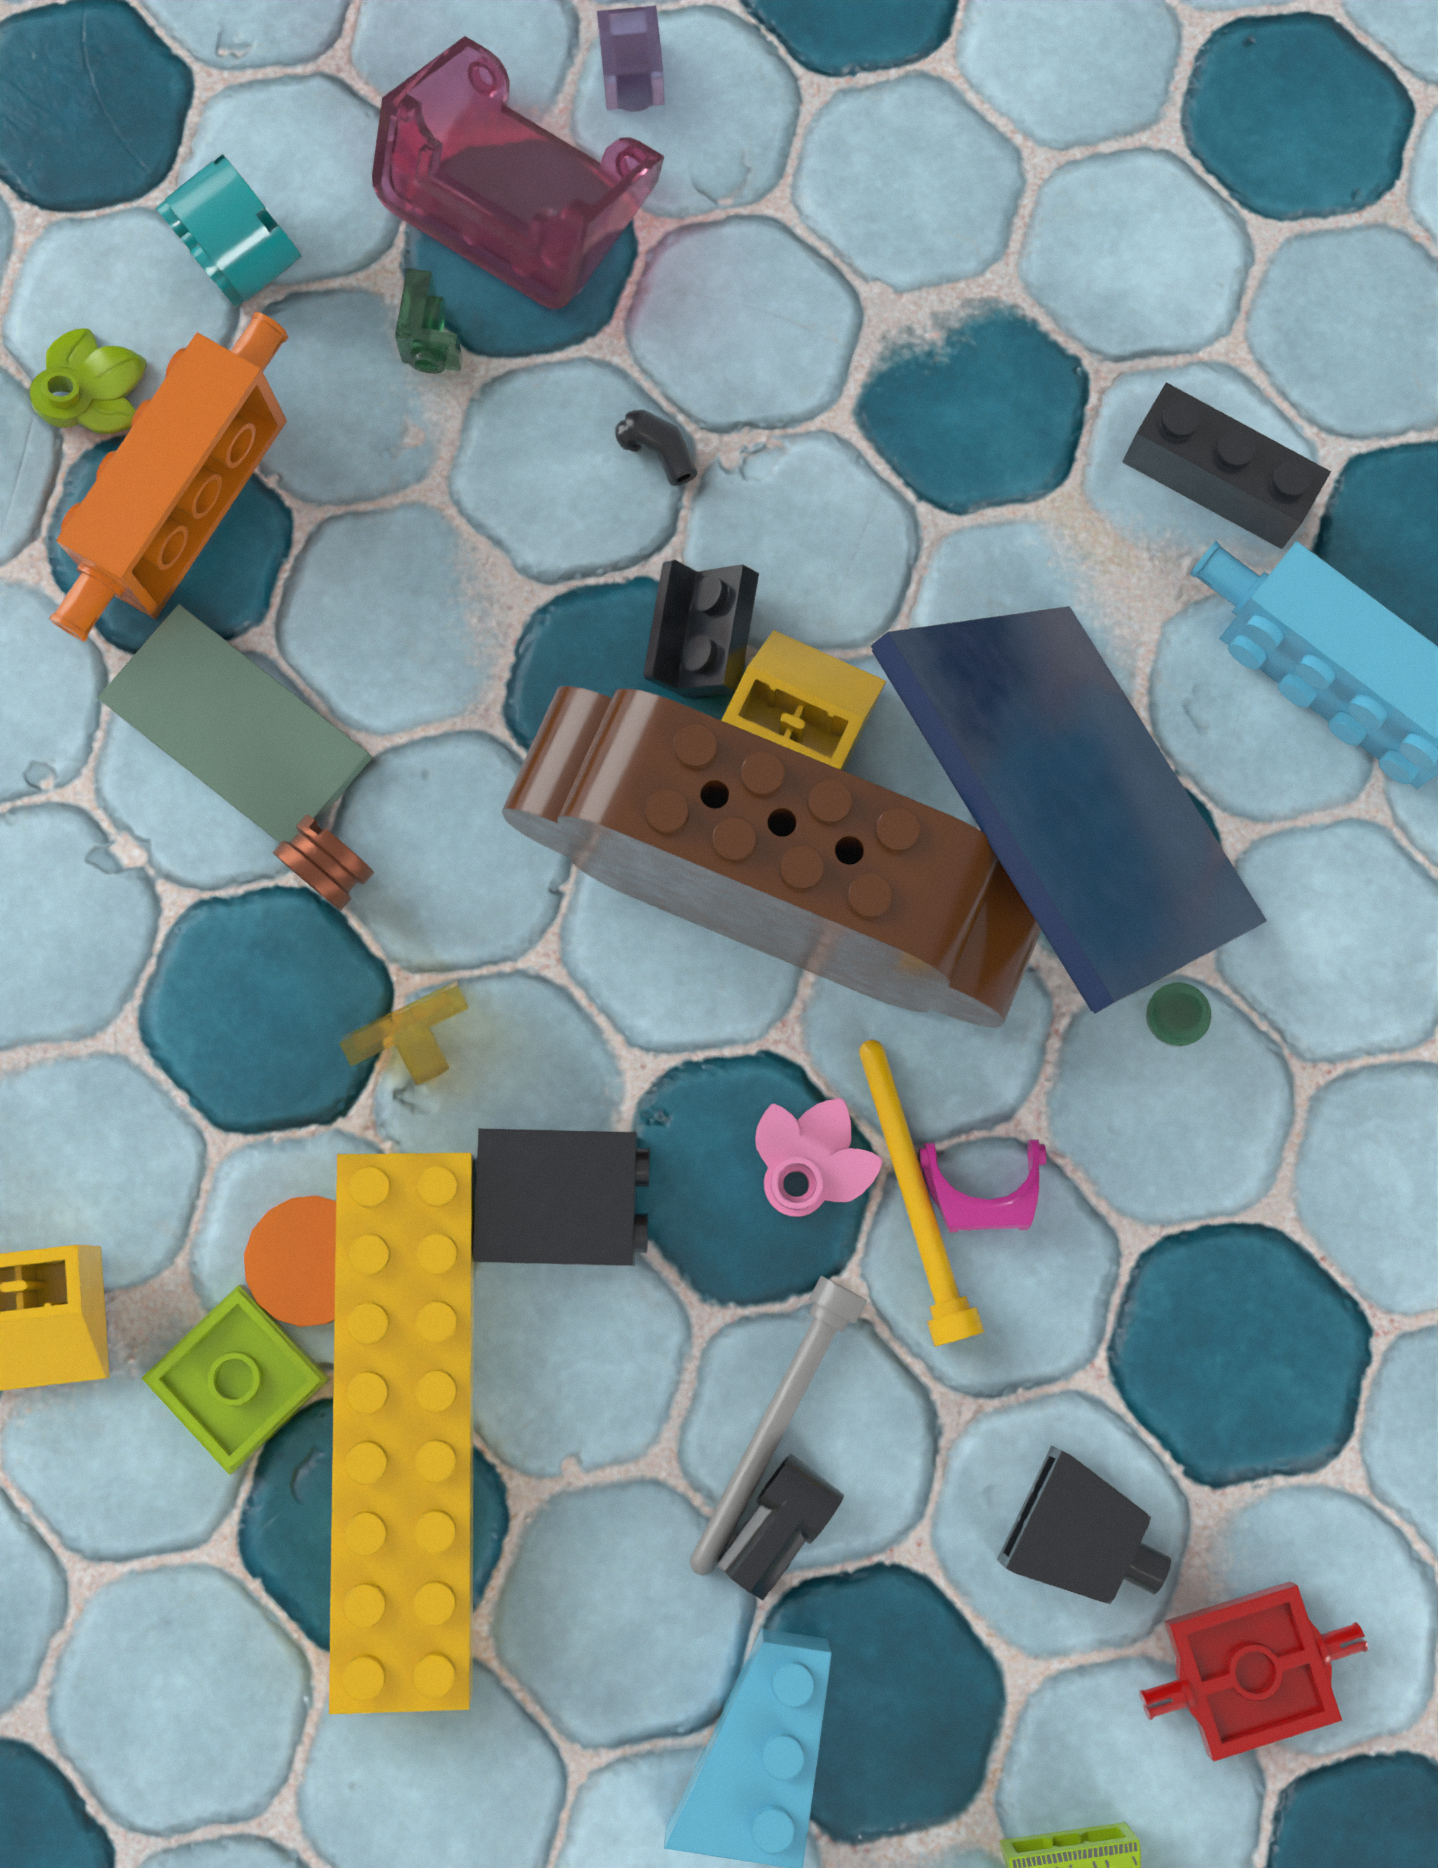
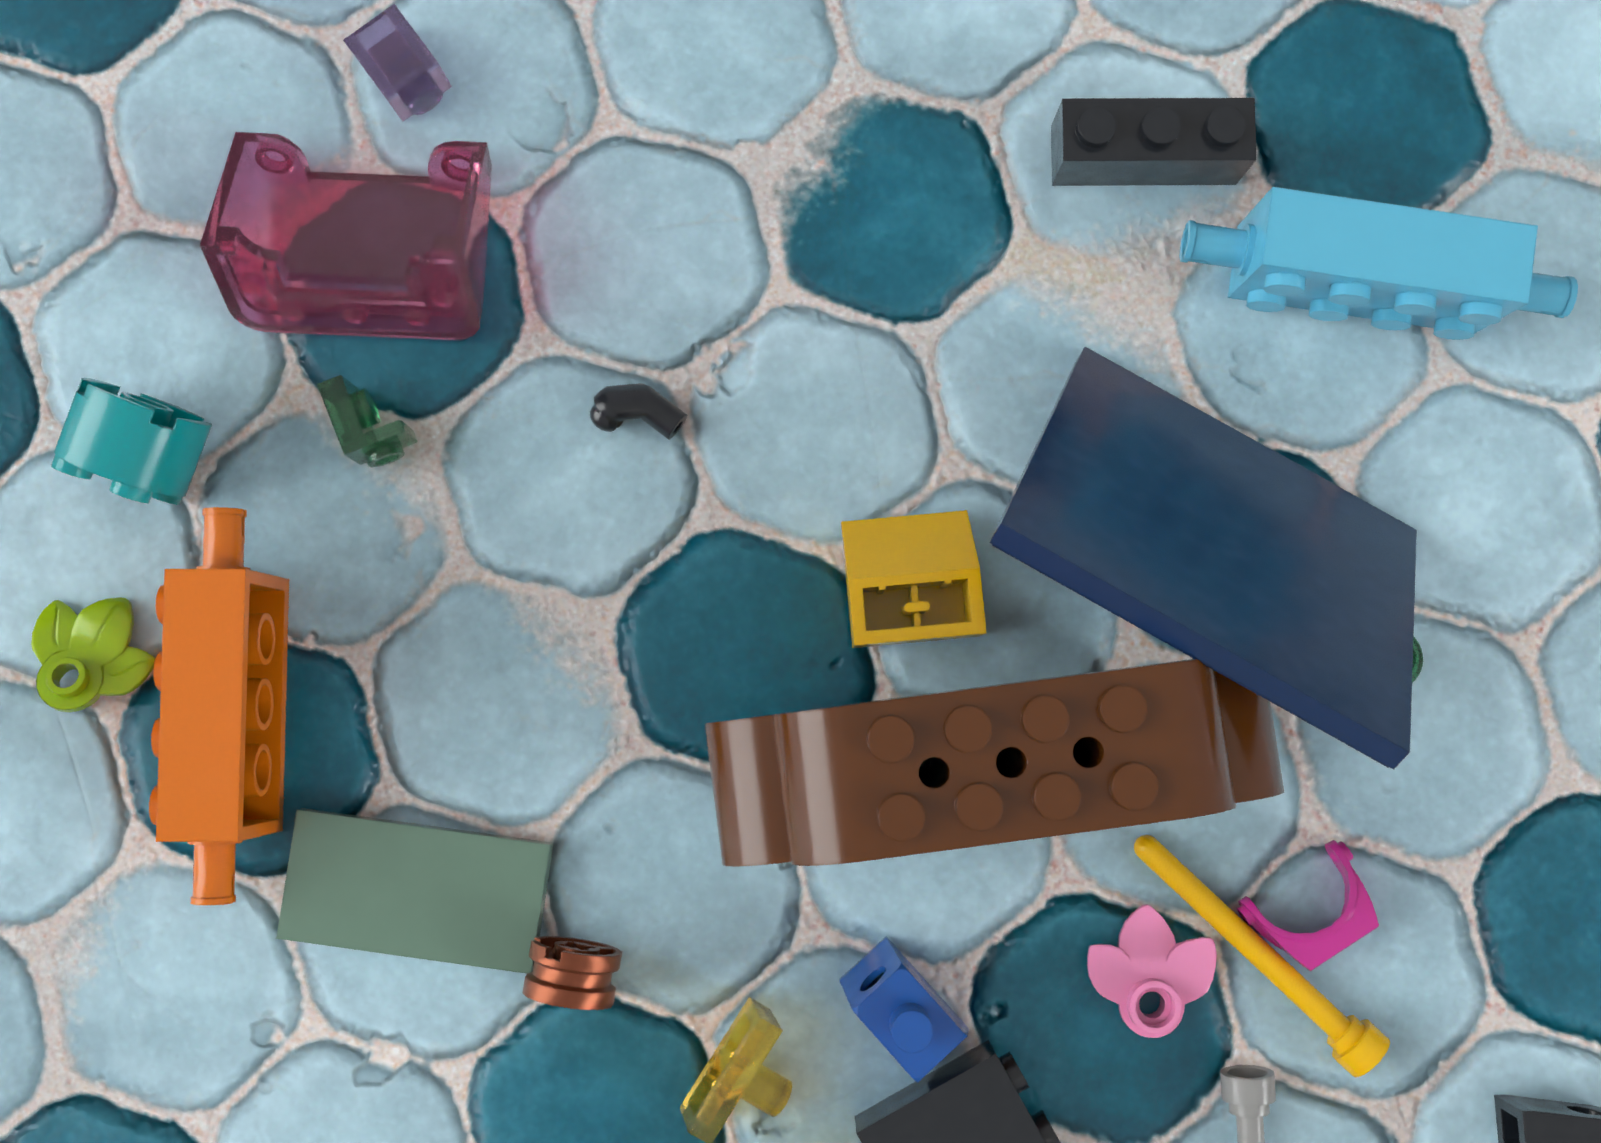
camera: 25 degrees left, 5 degrees up
black bracket [643,560,759,698] -> none
none -> blue torso [839,936,969,1082]

